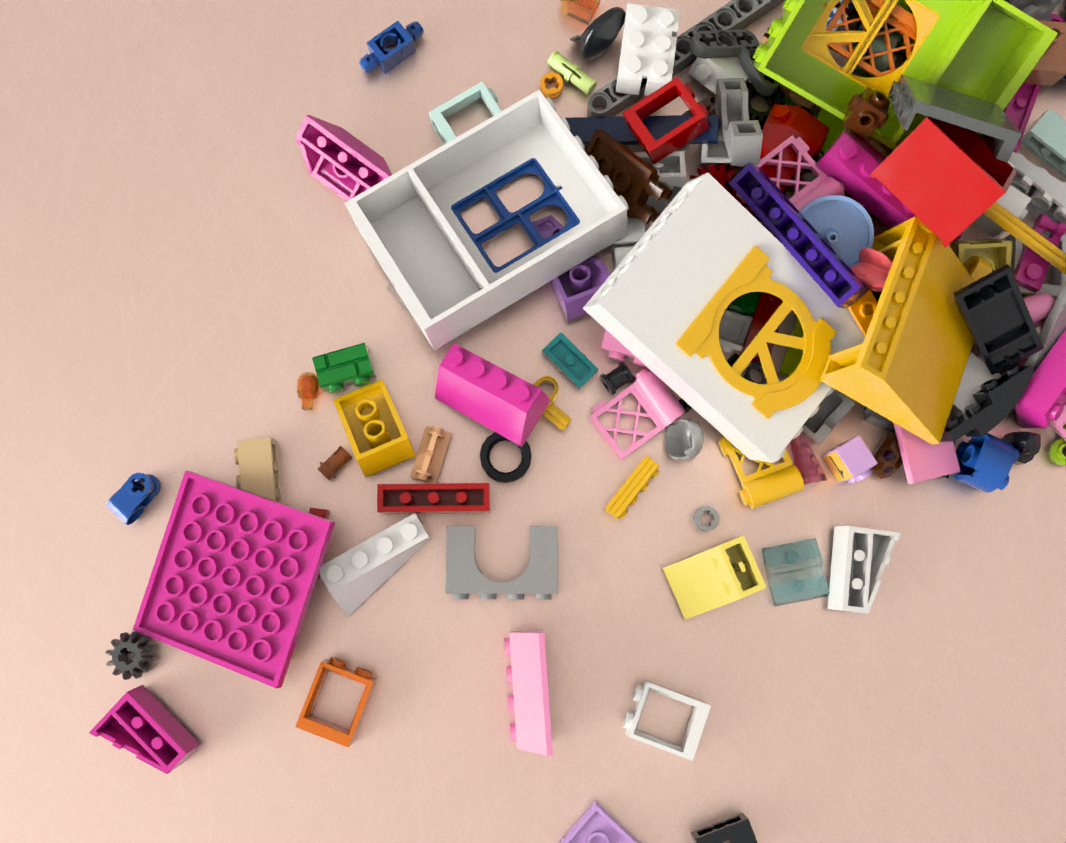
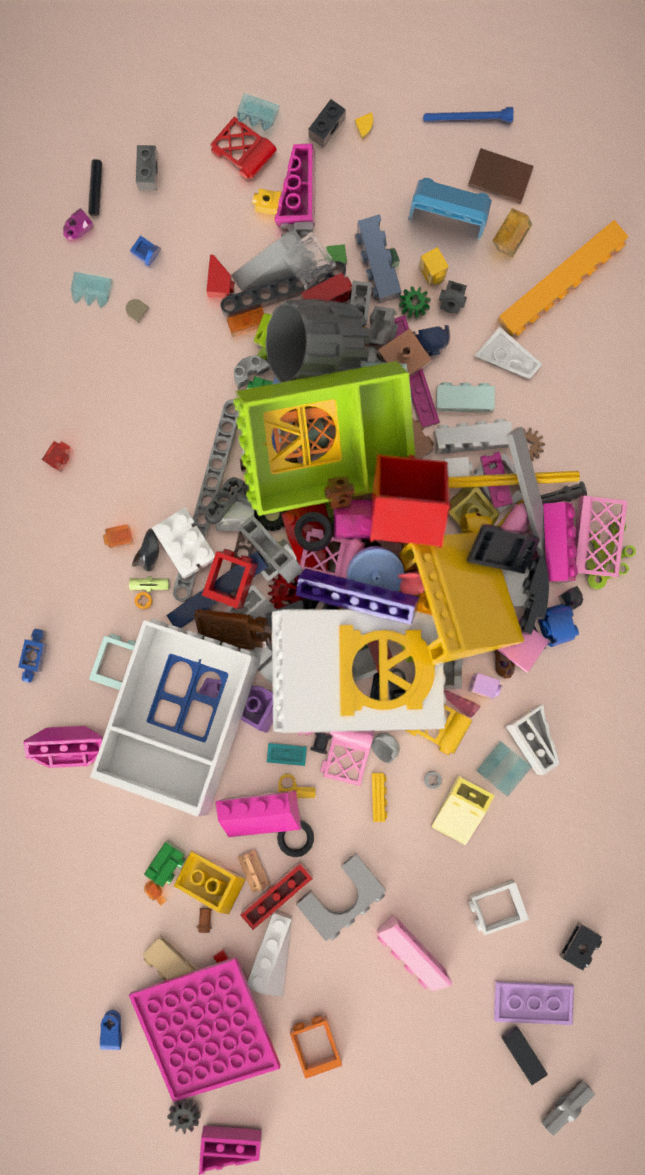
camera: 40 degrees left, 5 degrees up
dark grey panel [888,74,1022,162] -> none
none -> black tyre [294,512,332,552]

